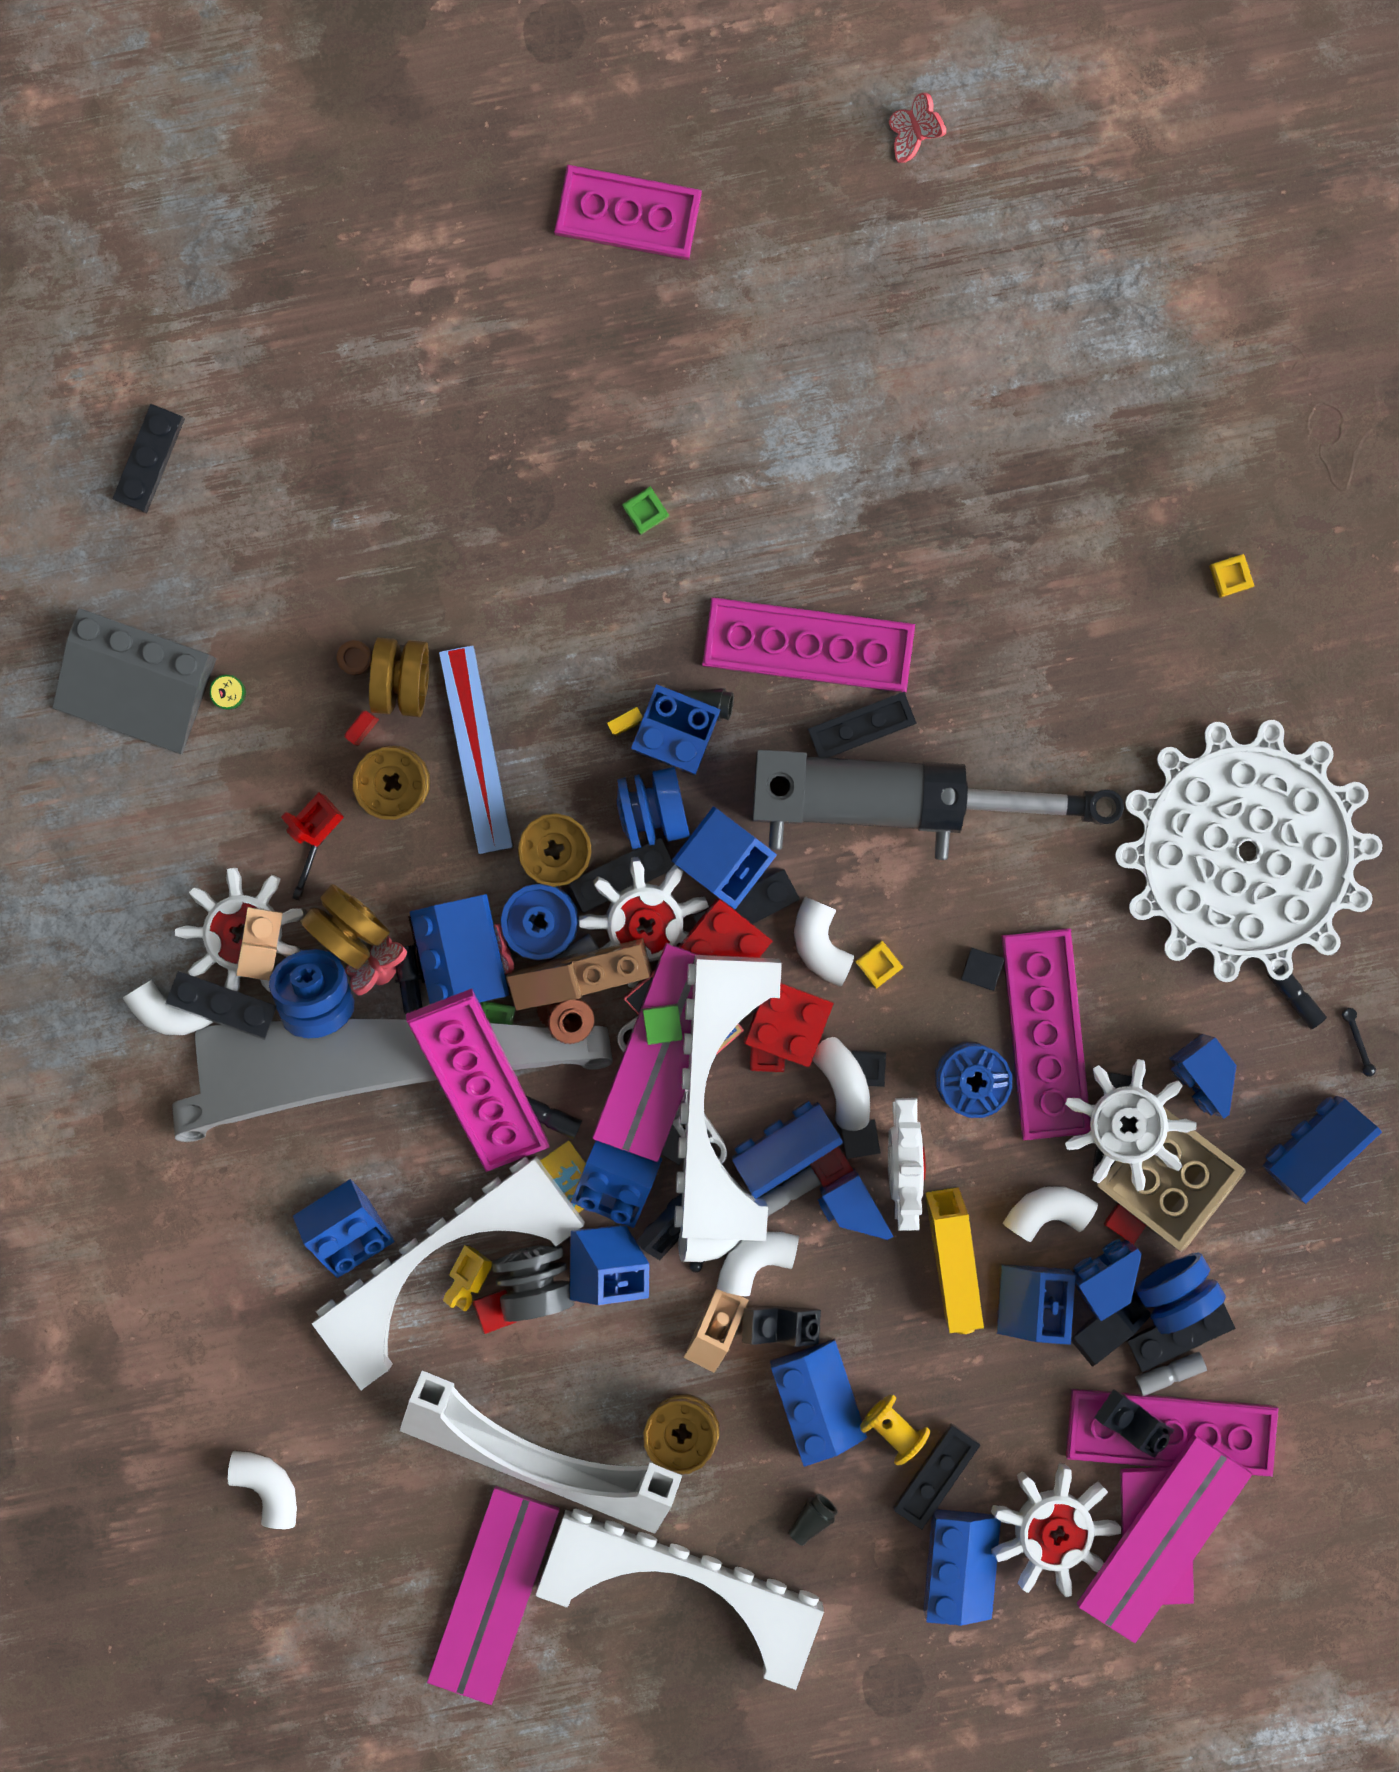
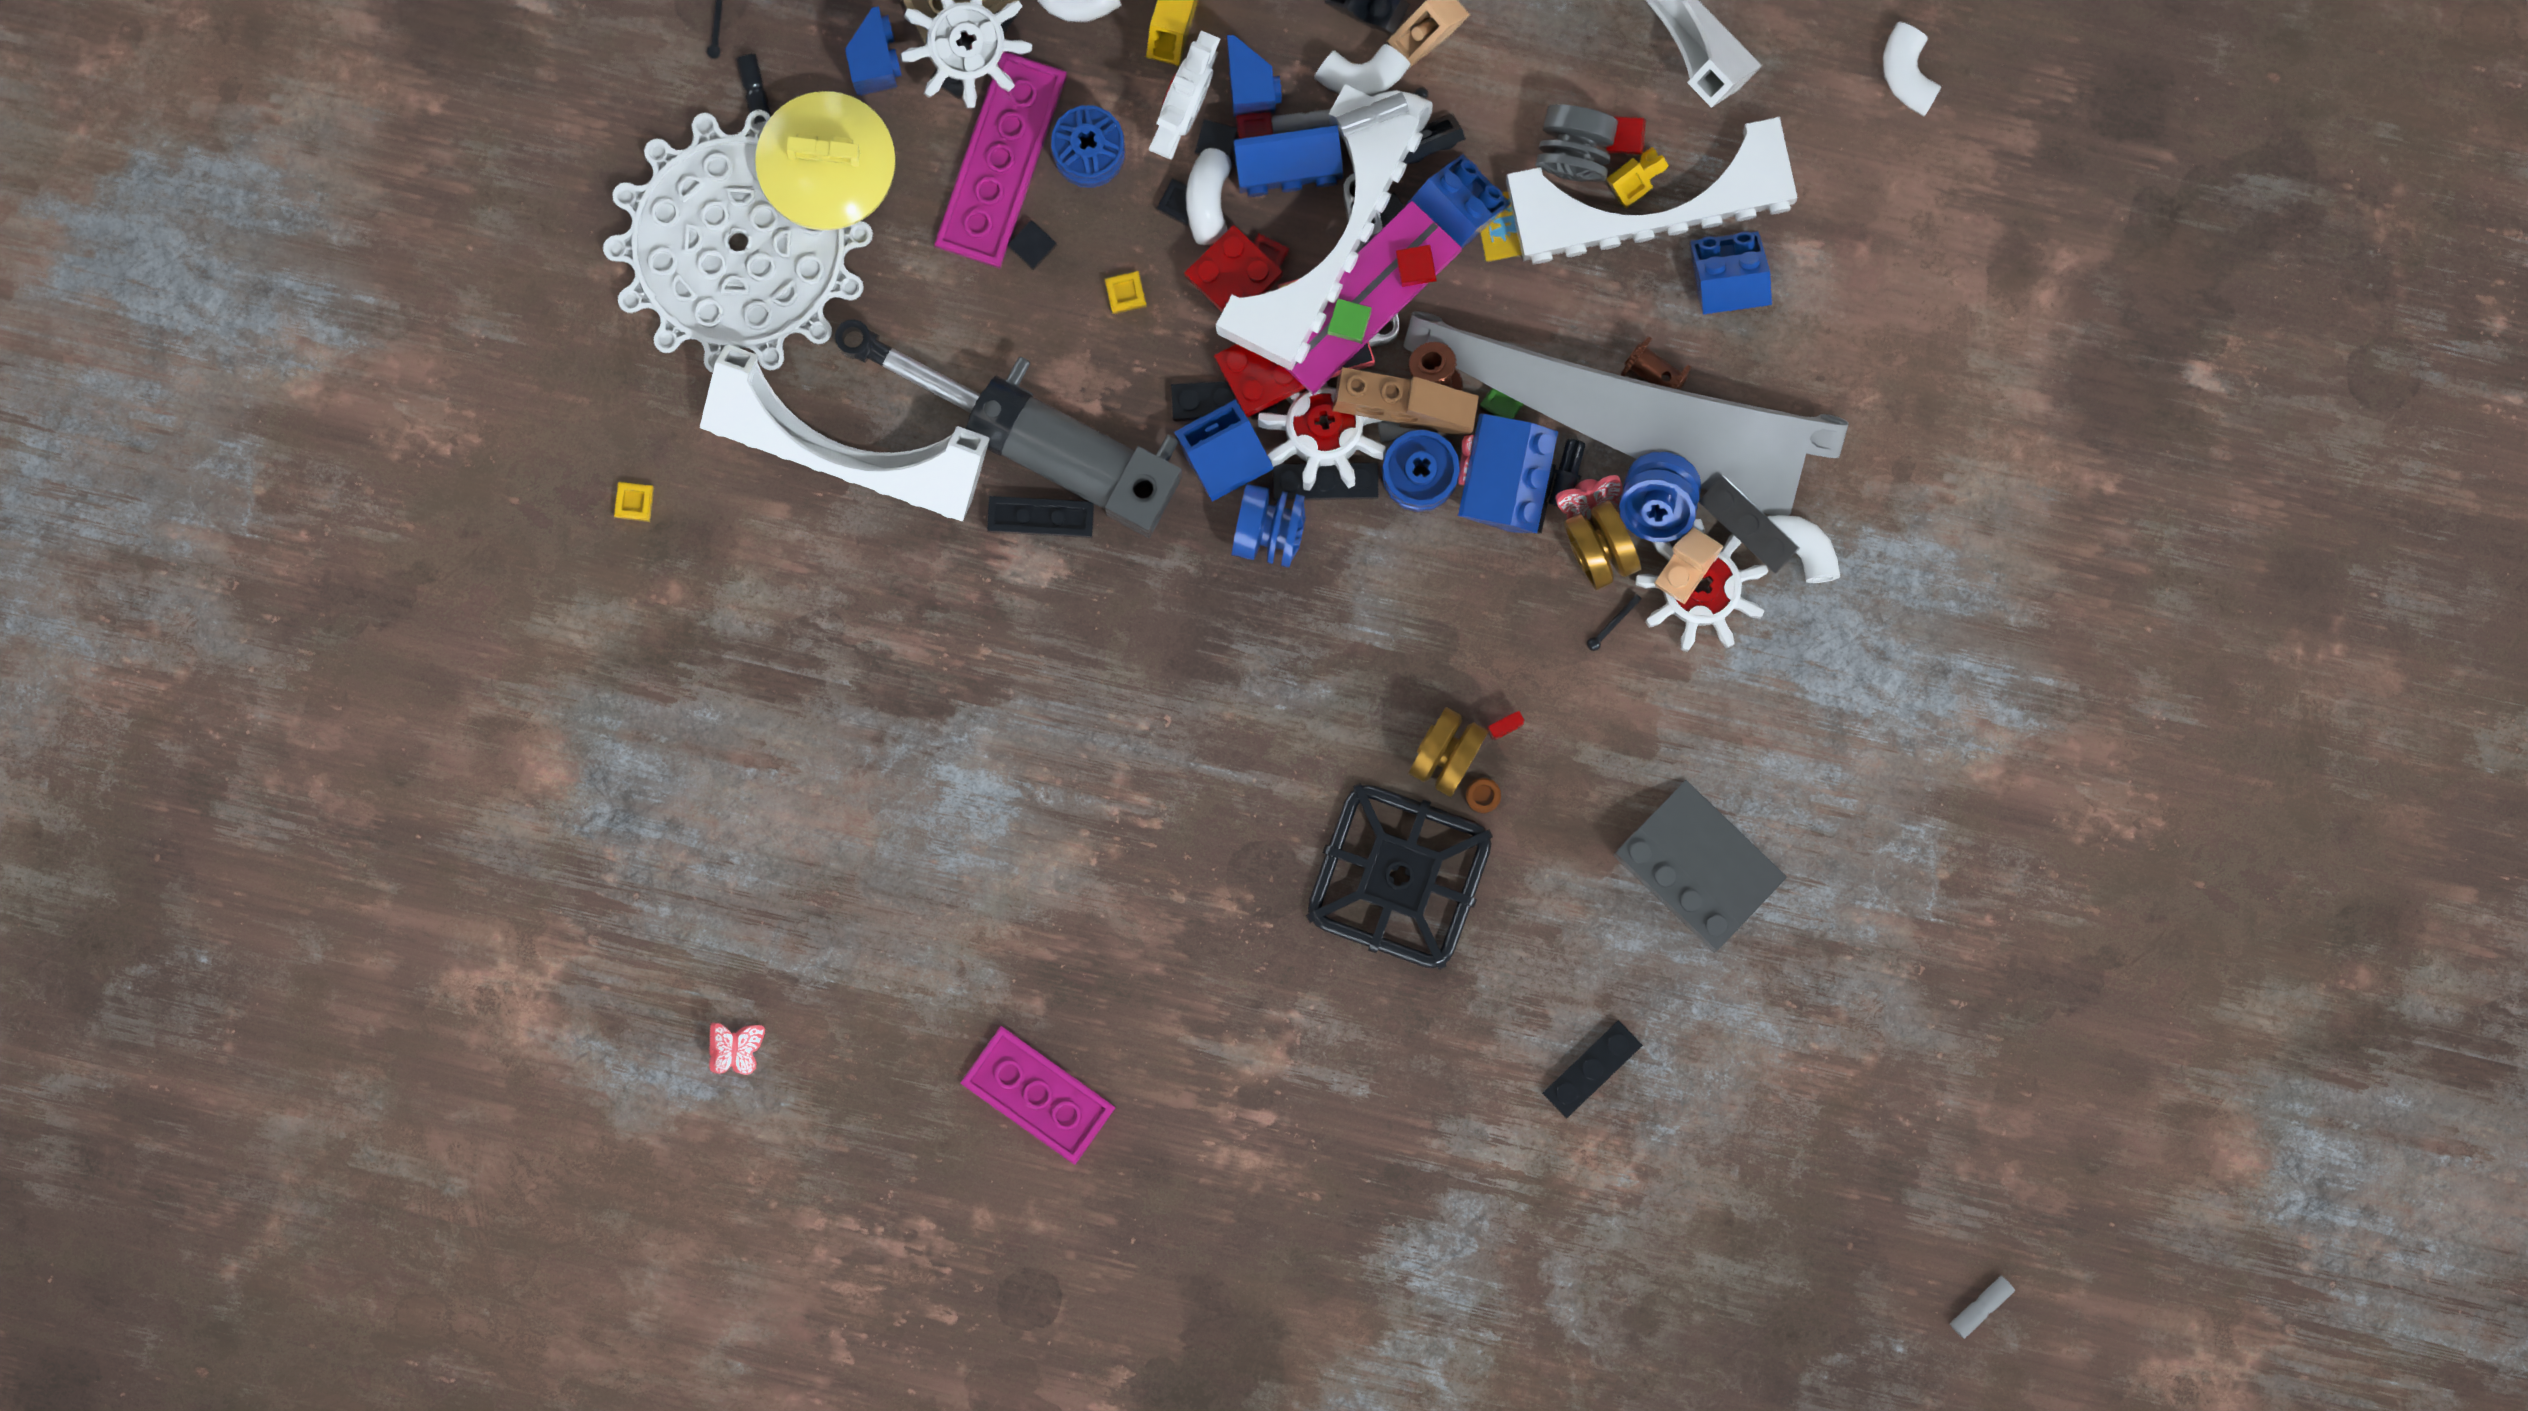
camera: 160 degrees left, 5 degrees down
light yellow tile [210,675,246,710] -> none
red bracket [281,792,344,847] -> none
pearl gold wheel [353,746,430,820] -> none
dark pink tile [406,989,550,1172] -> none
light blue tile [439,645,513,854] -> none
pearl gold wheel [518,814,591,887] -> none
black piece [526,1095,582,1139] -> none
blue slope [570,1225,649,1305] -> none
yellow tile [607,707,643,736] -> none
bright green tile [622,486,669,535] -> none
blue slope [631,684,721,776] -> none
pearl dark grey cone [683,688,734,722] -> none
dark pink tile [702,597,915,693] -> none
white cylinder [794,897,854,987] -> none
none -> white arch [700,344,990,521]
none -> light yellow bracket [755,91,895,230]
none -> black plate [1306,783,1493,970]
none -> light grey piece [1336,92,1409,137]
none -> red tile [1396,245,1436,287]
none -> copper hose [1621,337,1691,390]

